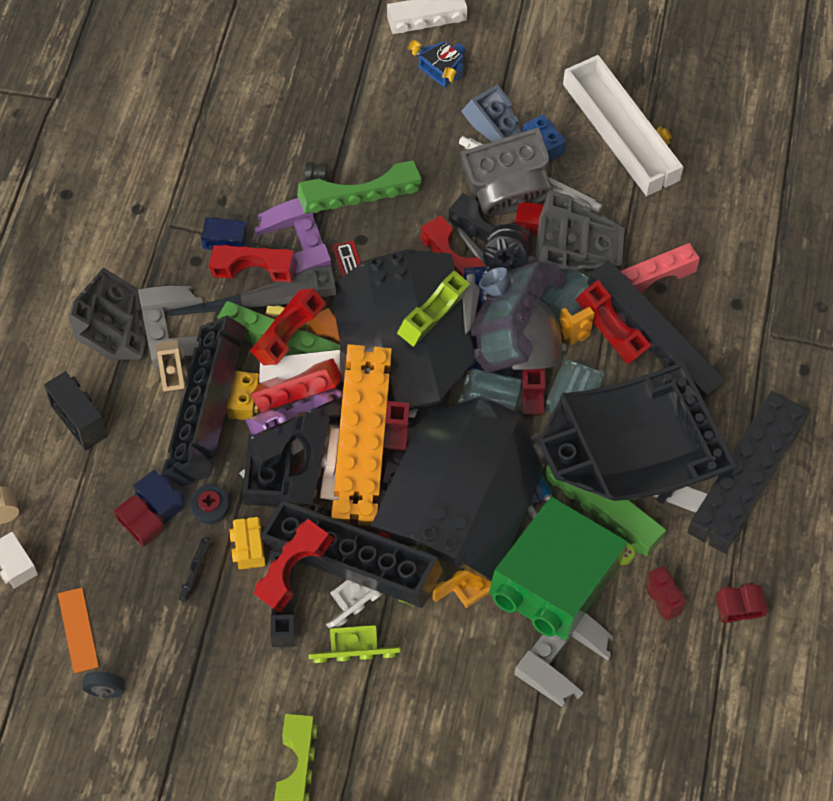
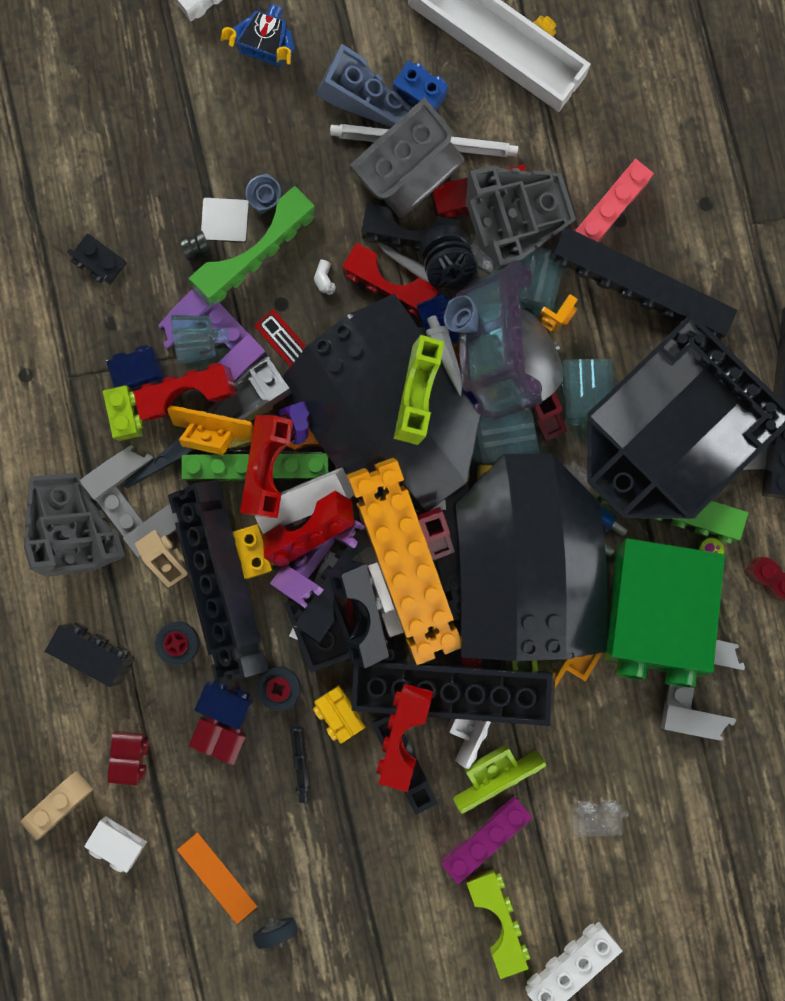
camera: 20 degrees left, 25 degrees up
red arch [575,280,651,365] -> none
none -> black bracket [67,233,127,285]
none -> lime brick [103,385,143,441]
none -> dark red brick [108,731,149,786]
none -> black wheel [155,622,200,666]
none -> light orange bracket [167,405,254,455]
none -> clear light blue torso [171,315,229,365]
none -> white sticker [201,198,248,241]
none -> sand blue hat [245,174,281,215]
none -> dark purple rock [279,401,310,445]
none -> white arm [314,260,336,295]
none -> magenta arch [441,794,533,884]
none -> clear bracket [571,800,628,837]

